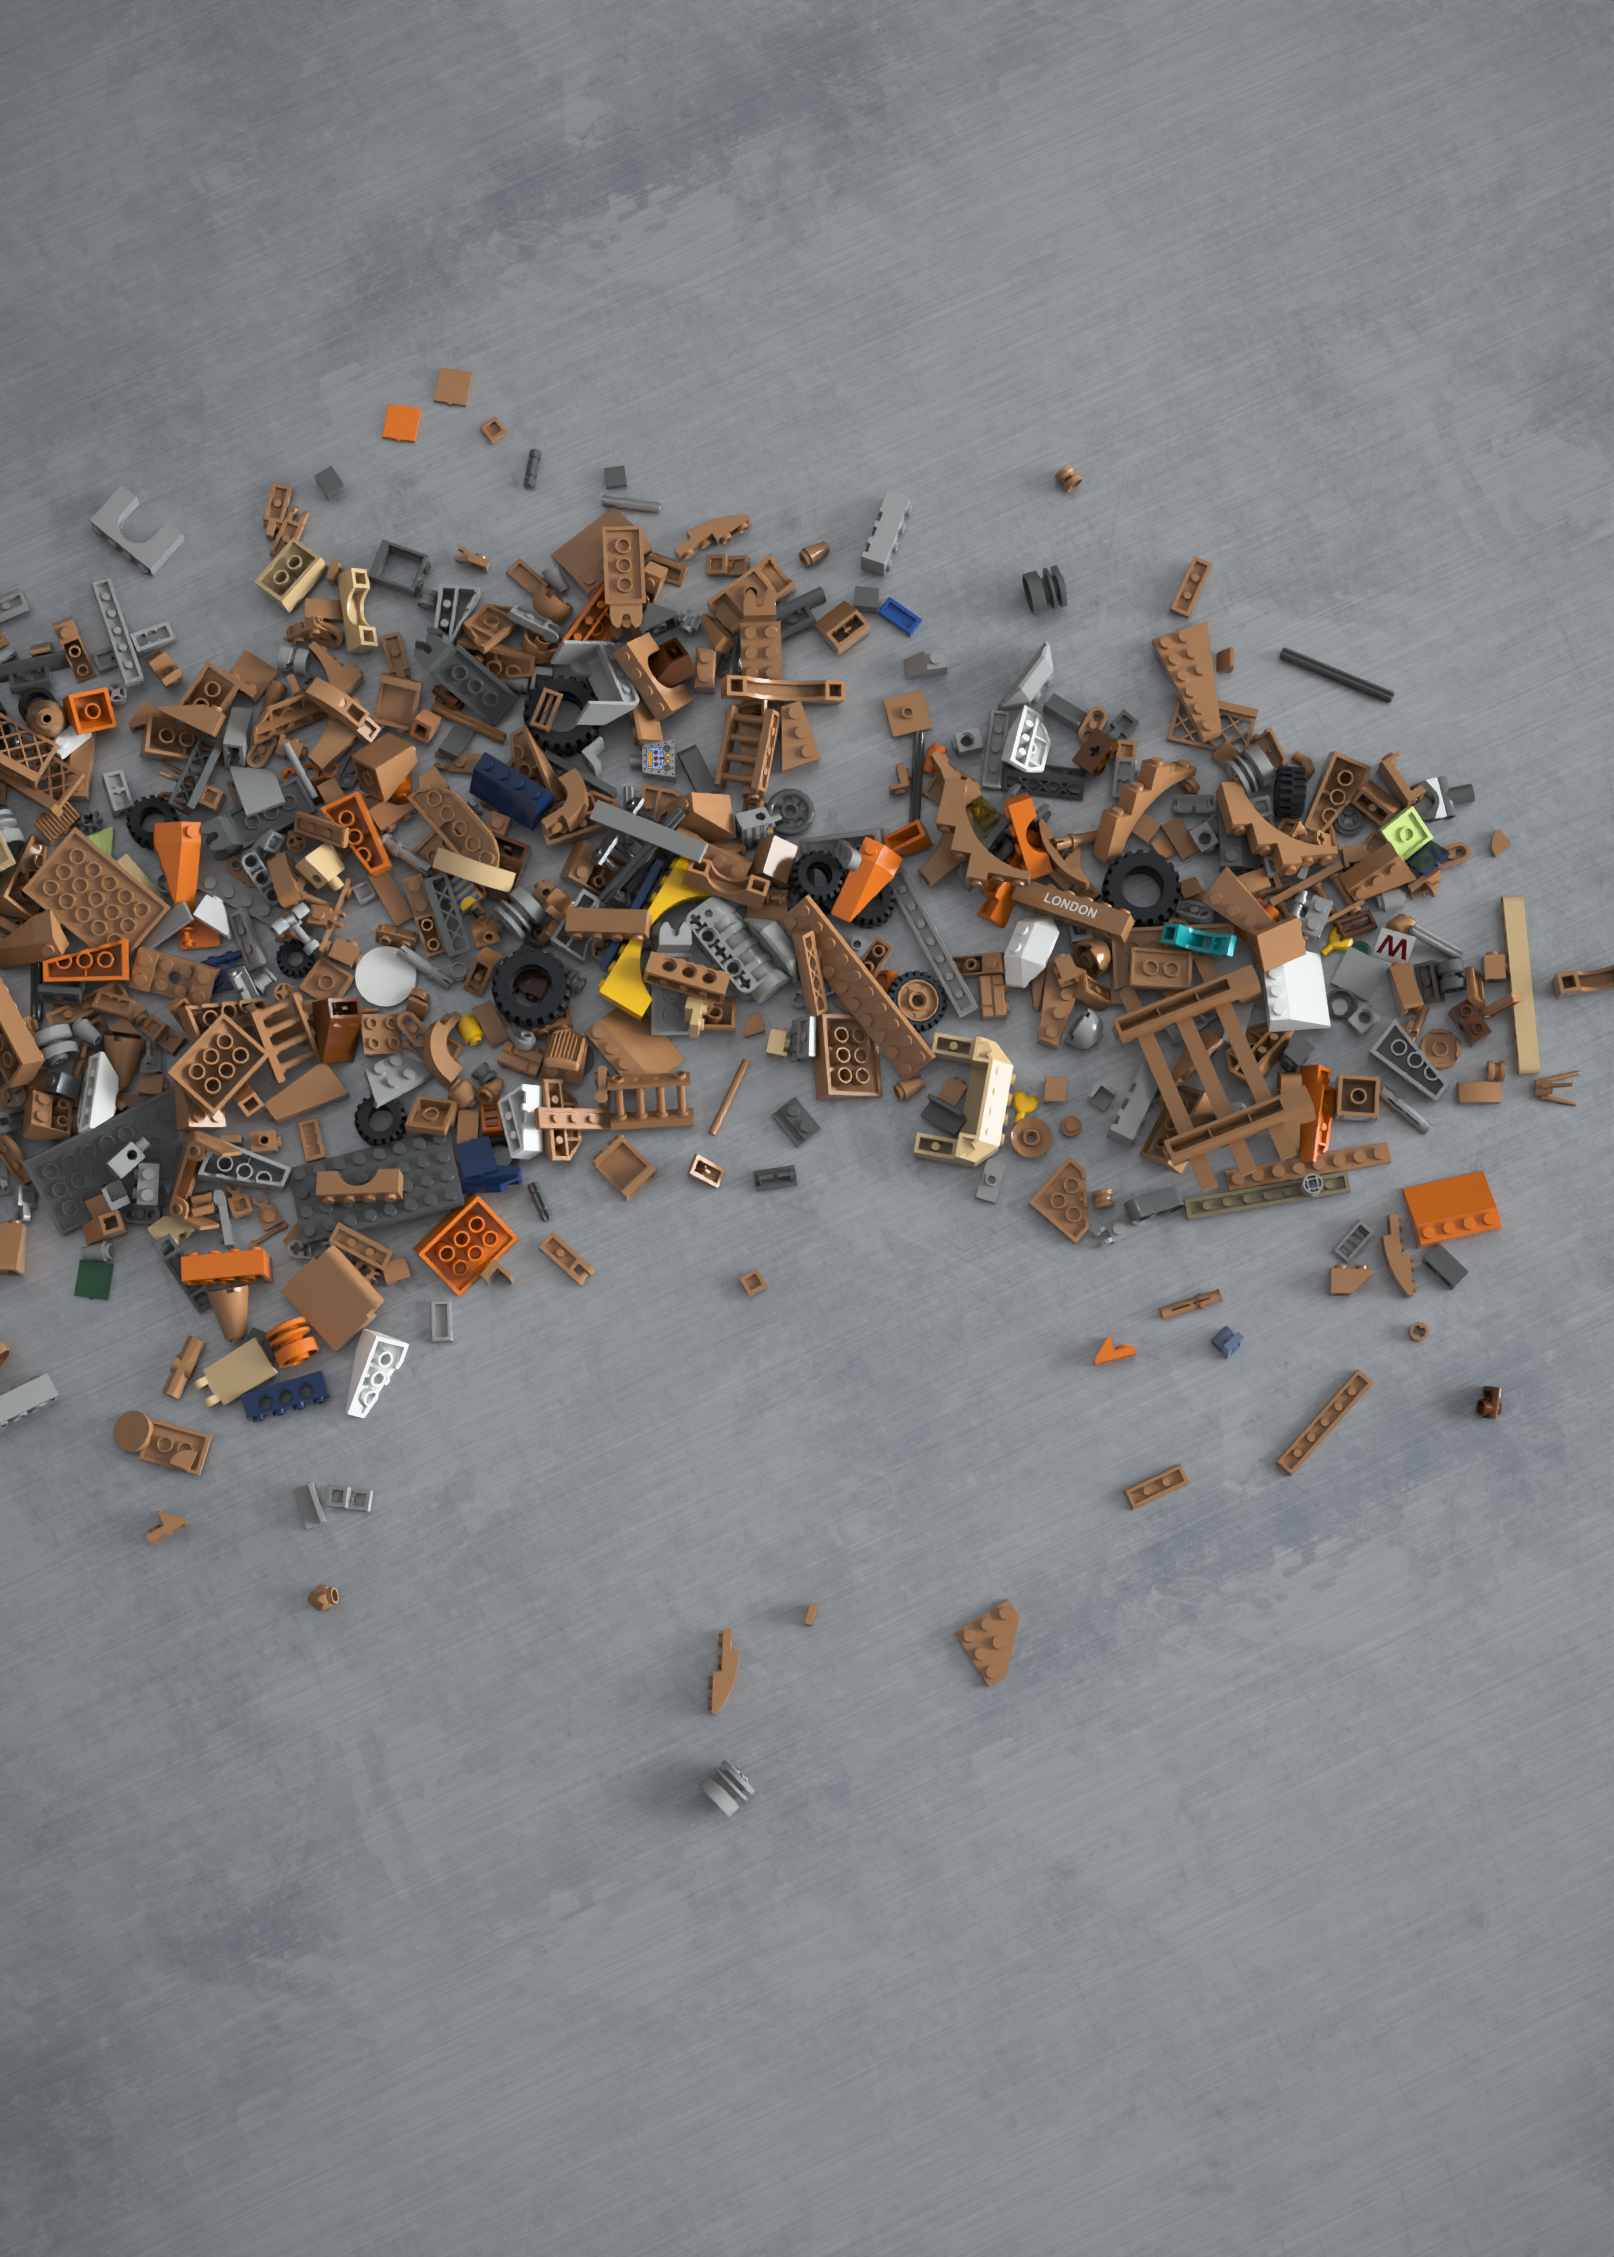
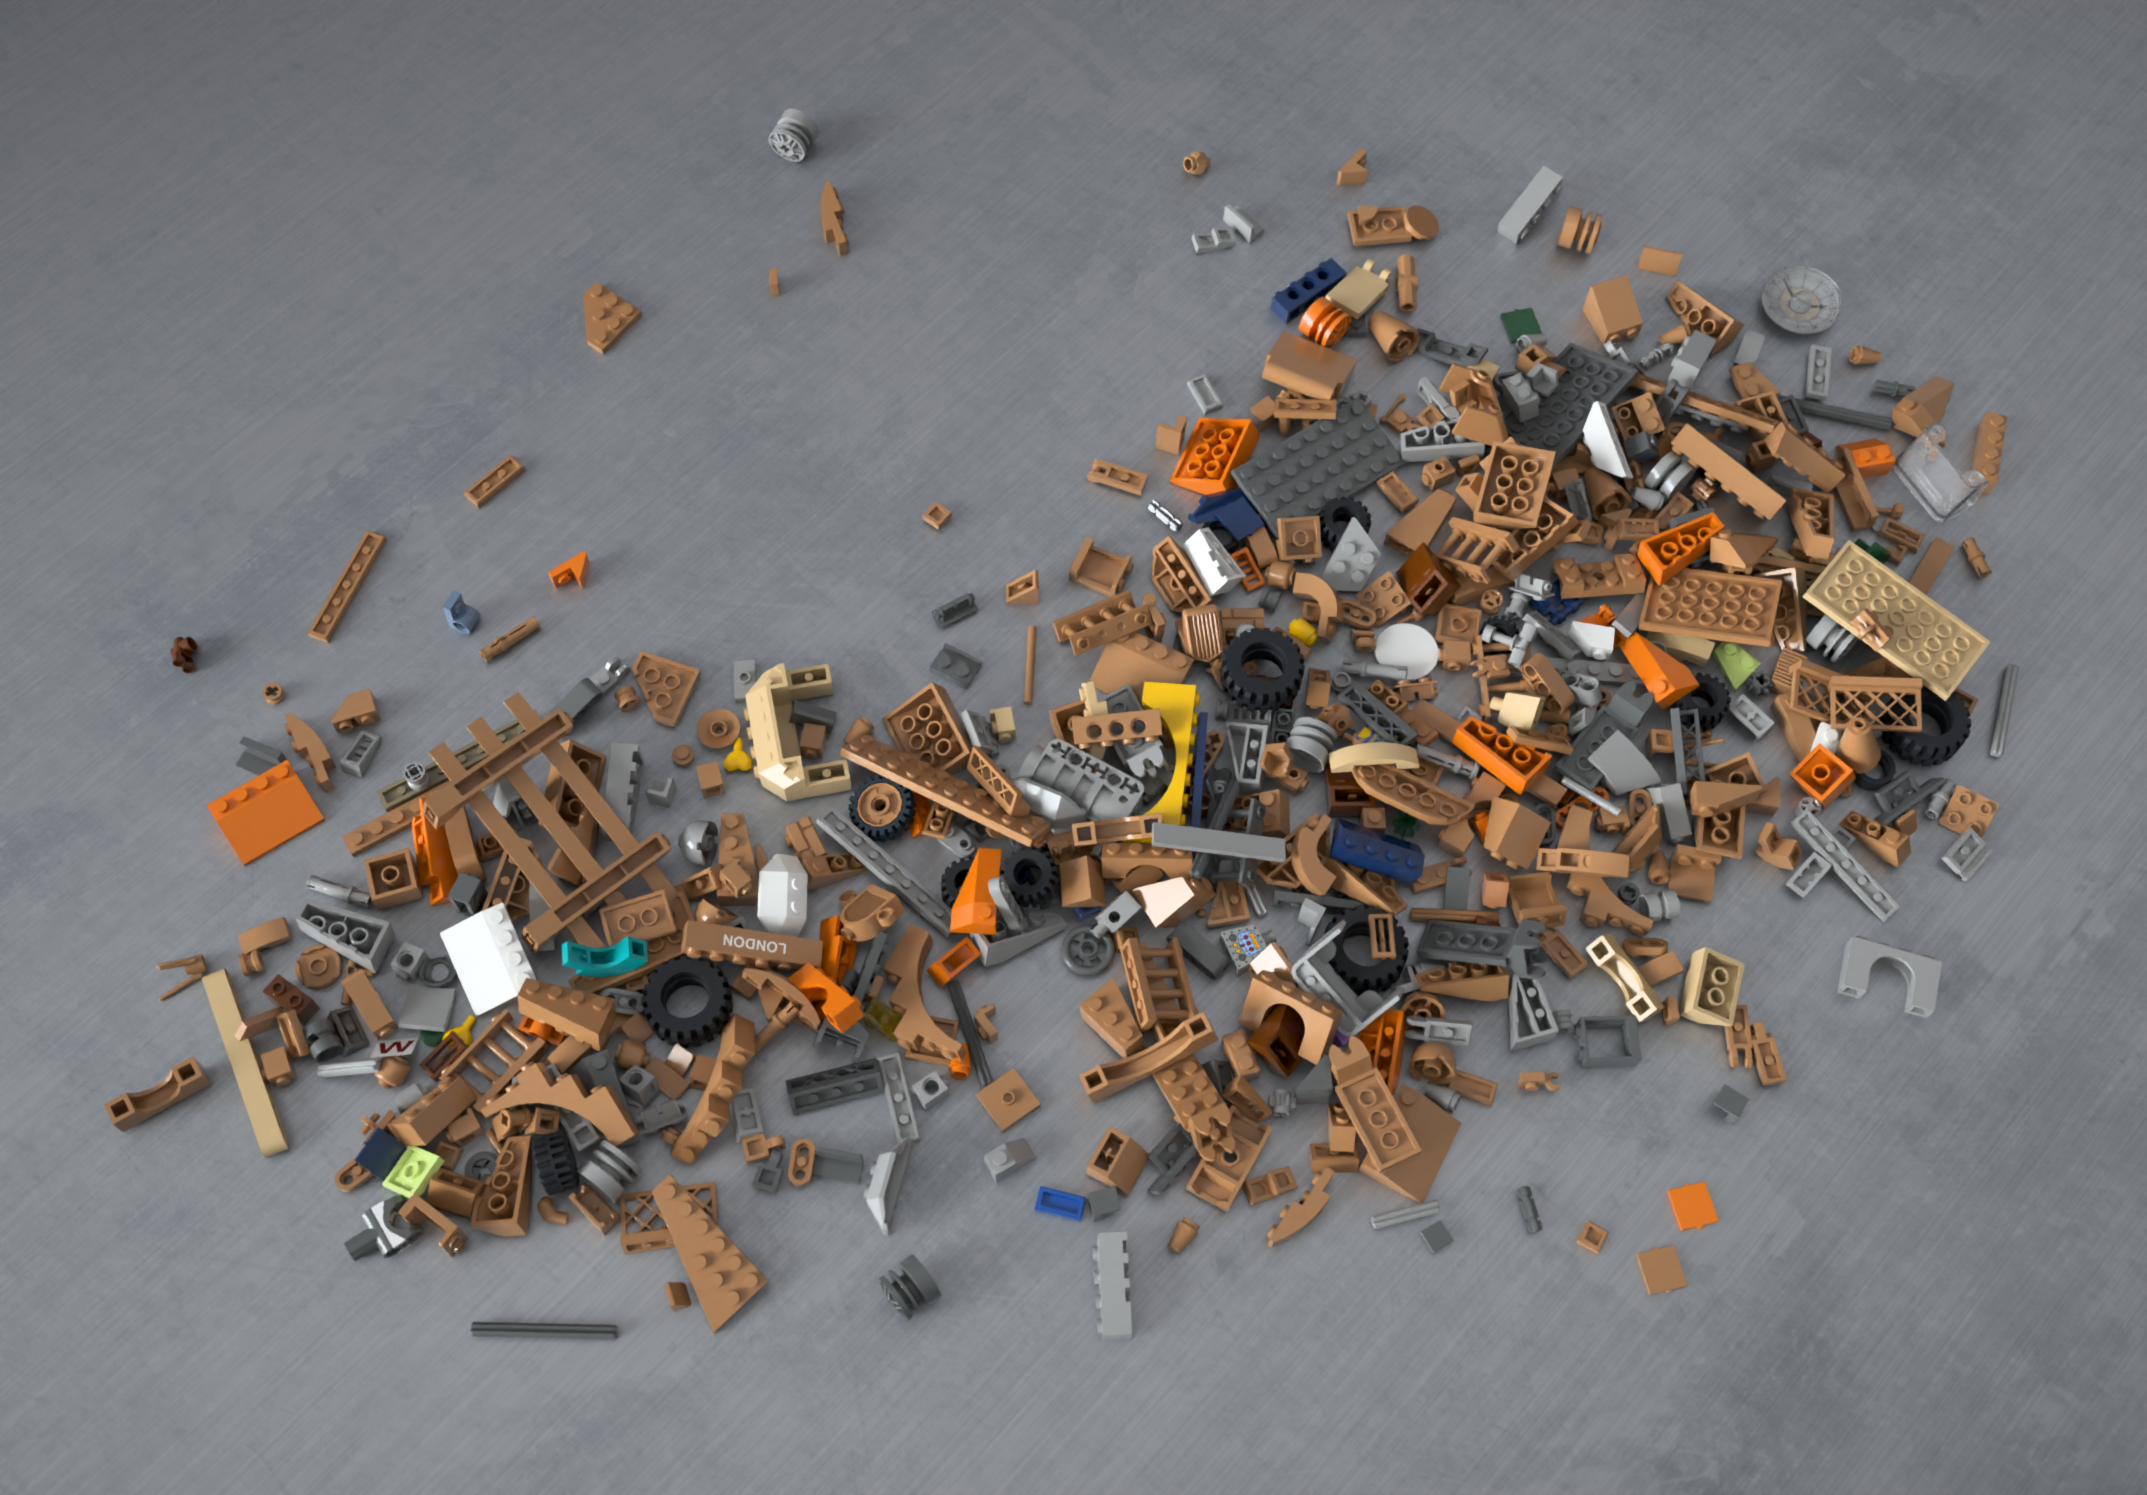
camera: 155 degrees right, 15 degrees down
light grey torso [104,1136,151,1180] -> none
orange wedge [181,1247,273,1286] -> none
medium nougat hinge [284,615,328,645] -> none
medium nougat tile [286,674,302,696] -> none
medium nougat arch [316,1168,403,1204] -> none
white wedge [345,1328,409,1418] -> none
medium nougat wing [463,604,520,654] -> none
medium nougat cone [477,1077,504,1105] -> none
plate [534,1107,611,1131] -> none
medium nougat tile [537,918,560,945] -> none
medium nougat brick [565,907,652,942] -> none
medium nougat tile [745,1012,765,1038] -> none
medium nougat arch [936,777,1031,888] -> none
white wedge [1001,705,1051,773] -> none
medium nougat wheel [1055,464,1083,492] -> none
reddish brown brick [1072,728,1119,778] -> none
medium nougat plate [1170,556,1213,619] -> none
medium nougat tile [1211,740,1240,767] -> none
medium nougat panel [1246,912,1306,972] -> none
light grey plate [1290,890,1333,940] -> none
medium nougat tile [1491,828,1512,857] -> none
none -> medium nougat head [614,1039,650,1070]
none -> medium nougat piece [839,884,906,941]

